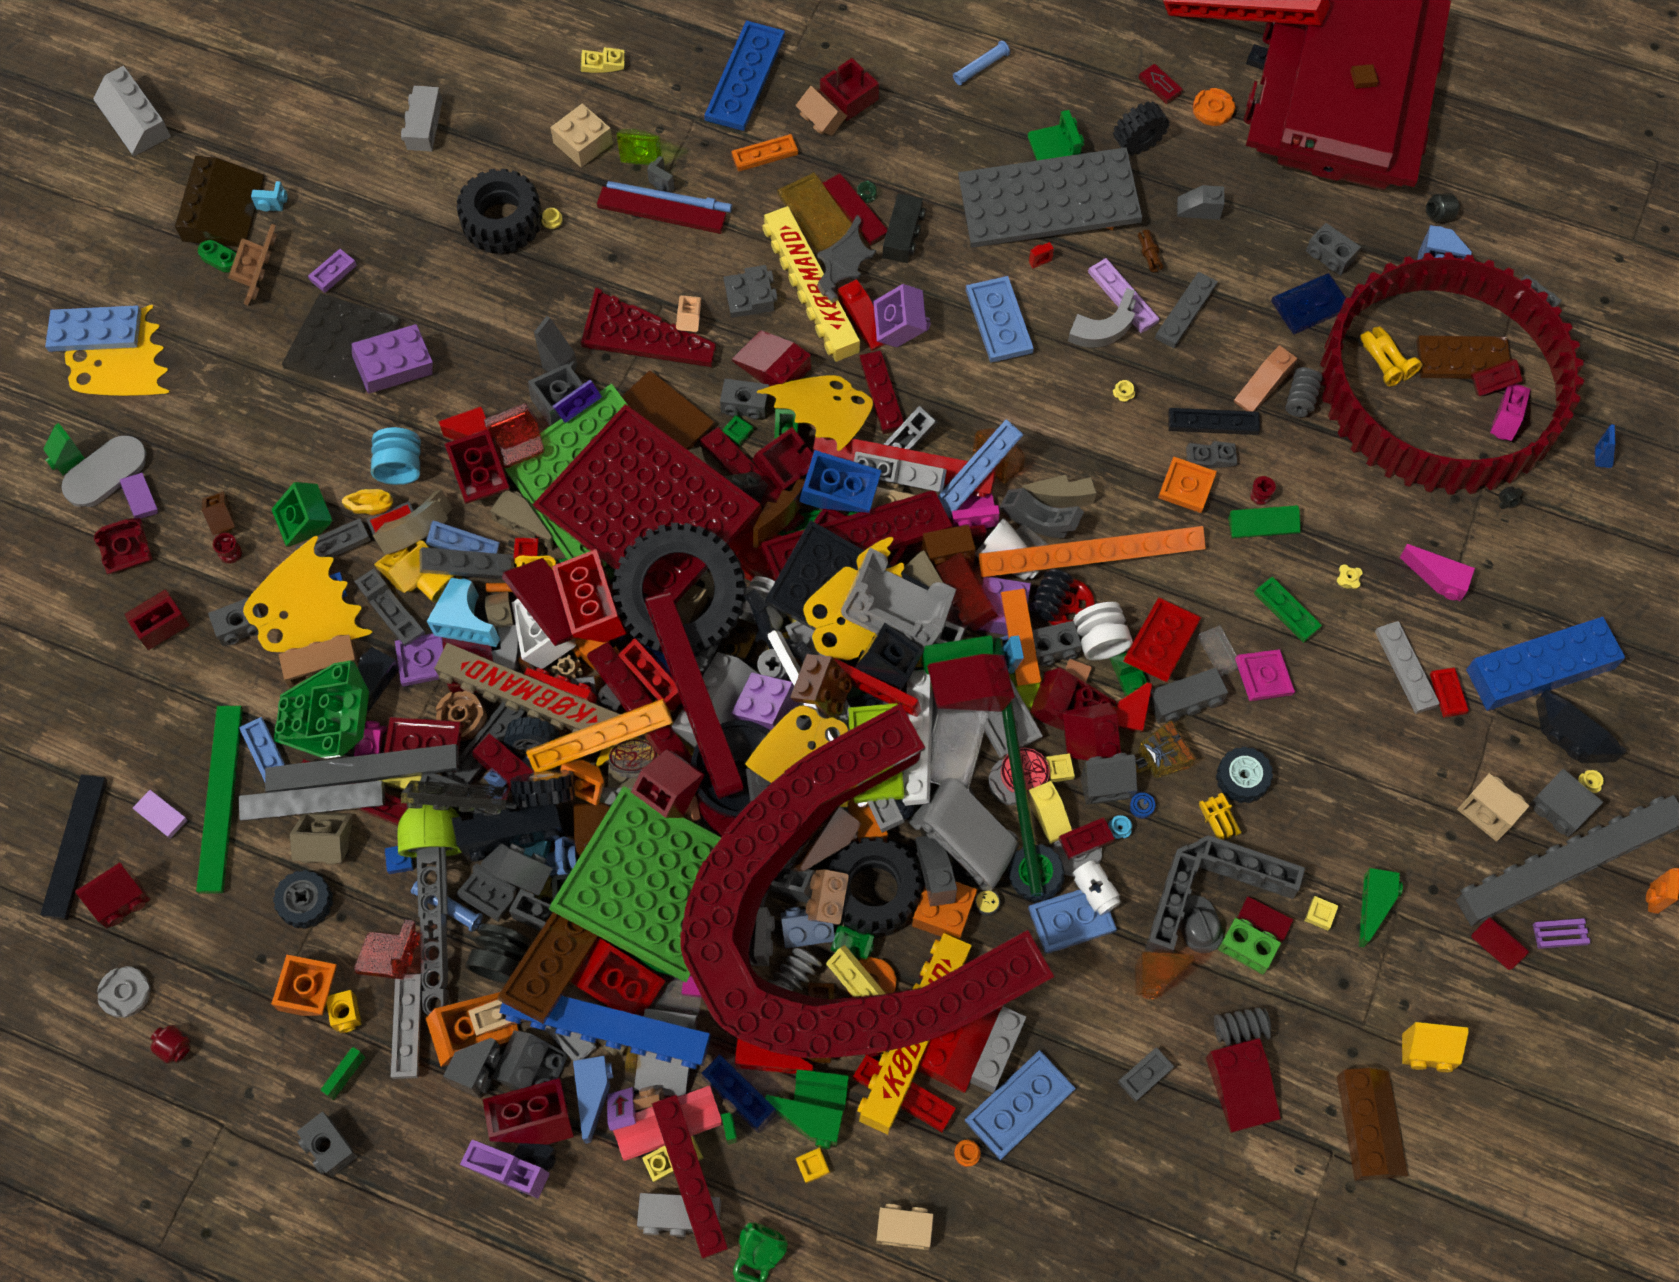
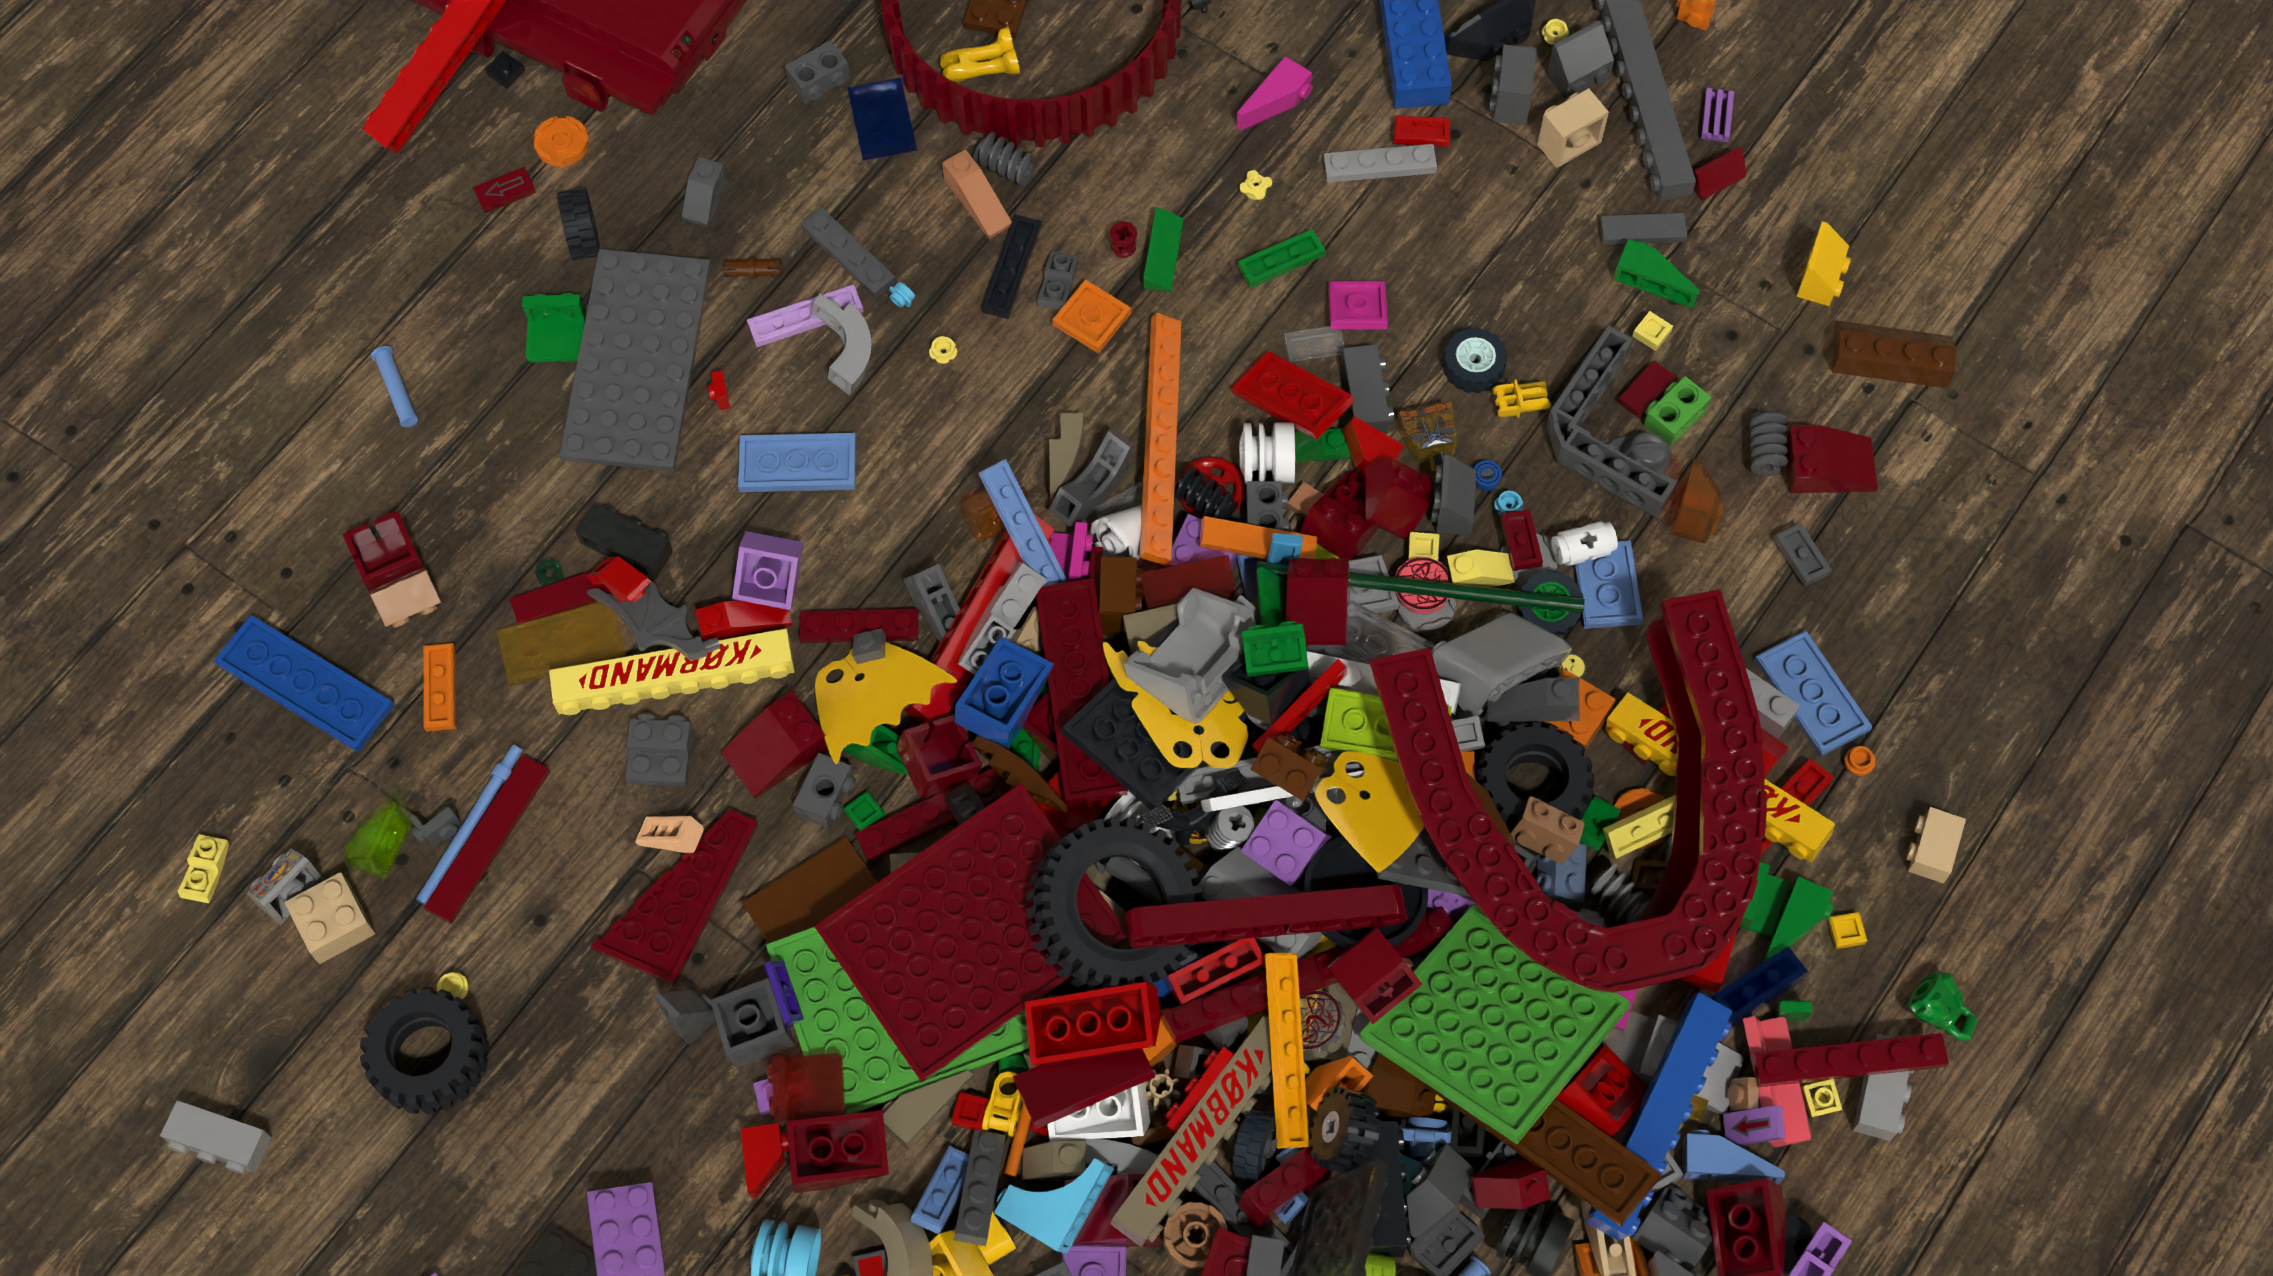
camera: 75 degrees left, 0 degrees up
none -> light grey slope [246,849,325,926]
none -> red slope [587,556,651,603]
none -> dark grey plate [853,628,886,664]
none -> medium azure plate [889,282,915,308]
none -> green bracket [1241,621,1309,677]
none -> dark red slope [1470,1158,1551,1209]
none -> dark grey brick [1489,45,1537,125]
none -> dark grey tile [1600,213,1688,245]

